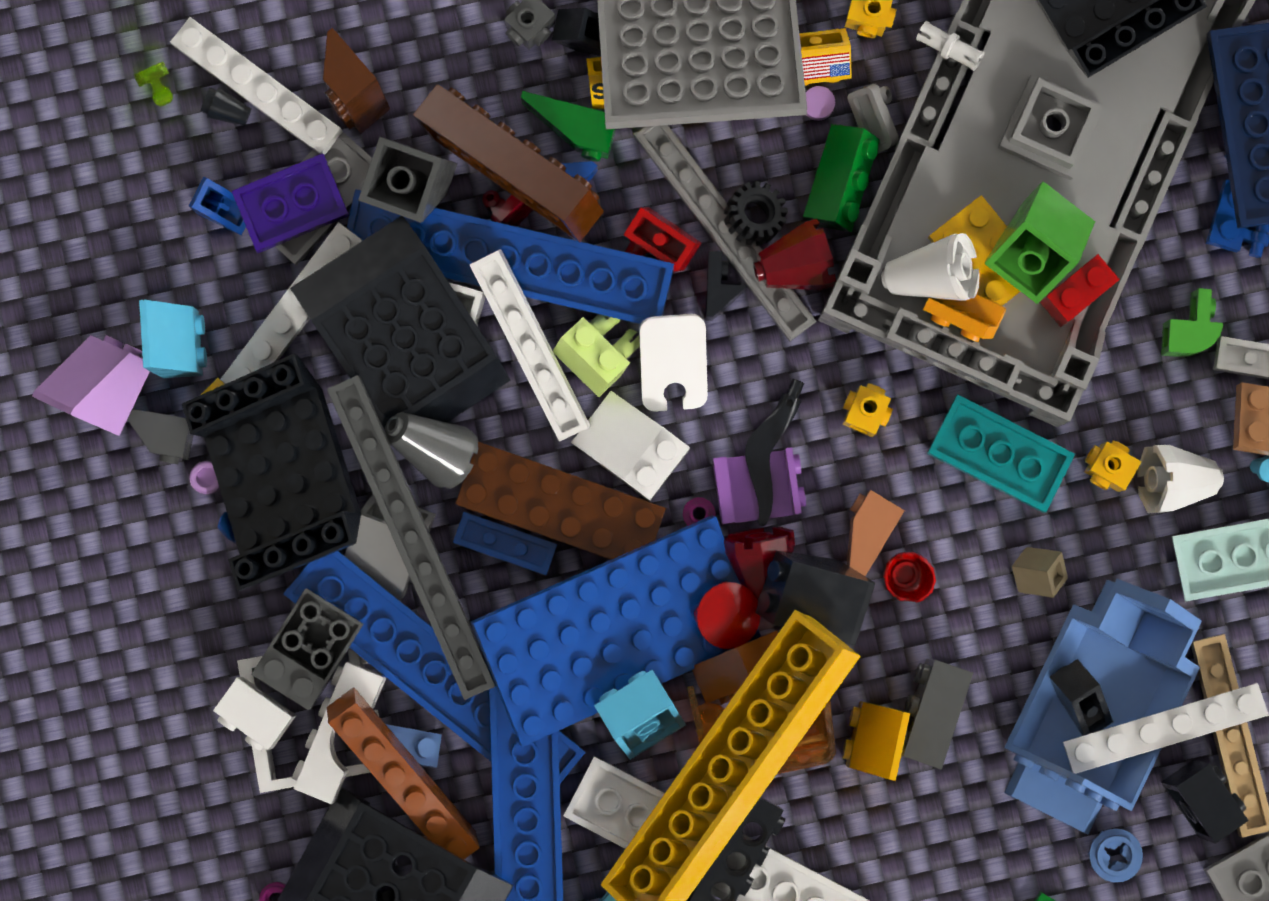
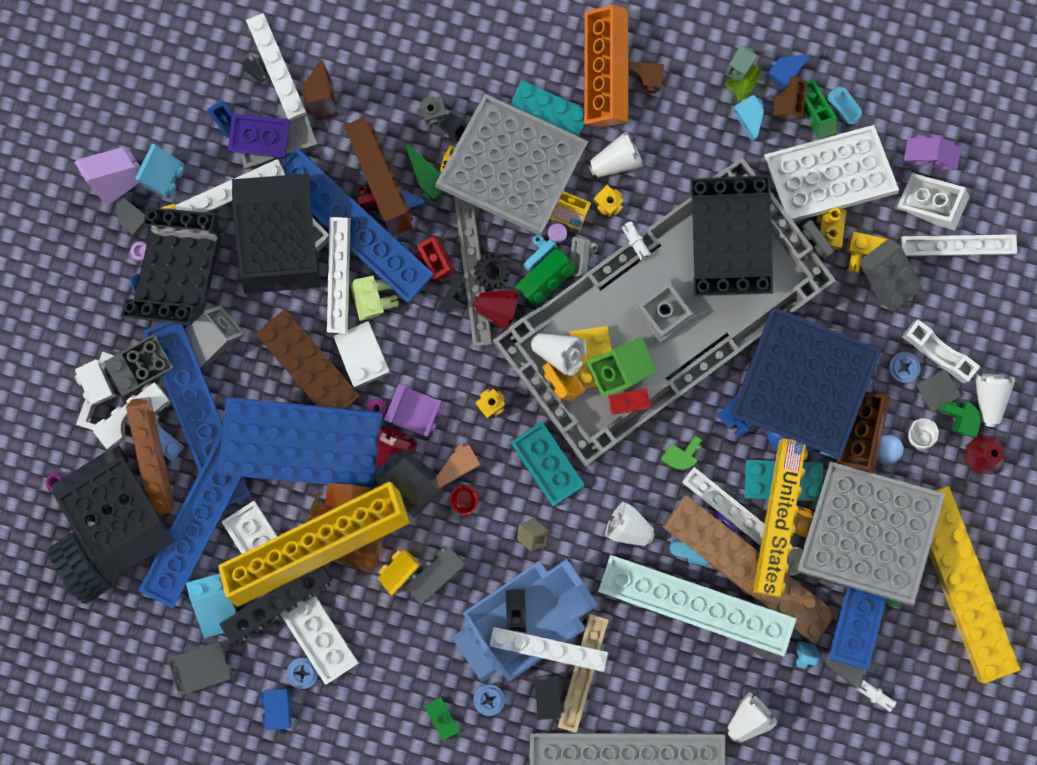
camera: 35 degrees right, 0 degrees up
clear neon green piece [133,61,173,107] -> none
dark grey plate [327,375,496,700] -> none
dark grey slope [358,137,458,223] -> none
dark grey cone [385,412,479,489] -> none
blue plate [453,512,558,576] -> none
medium azure slope [594,670,686,760] -> none
white piece [639,314,708,412] -> none
red dish [694,581,761,649] -> none
black piece [745,379,804,526] -> none
yellow brick [1084,440,1141,492] -> none
none -> medium azure piece [524,235,559,273]

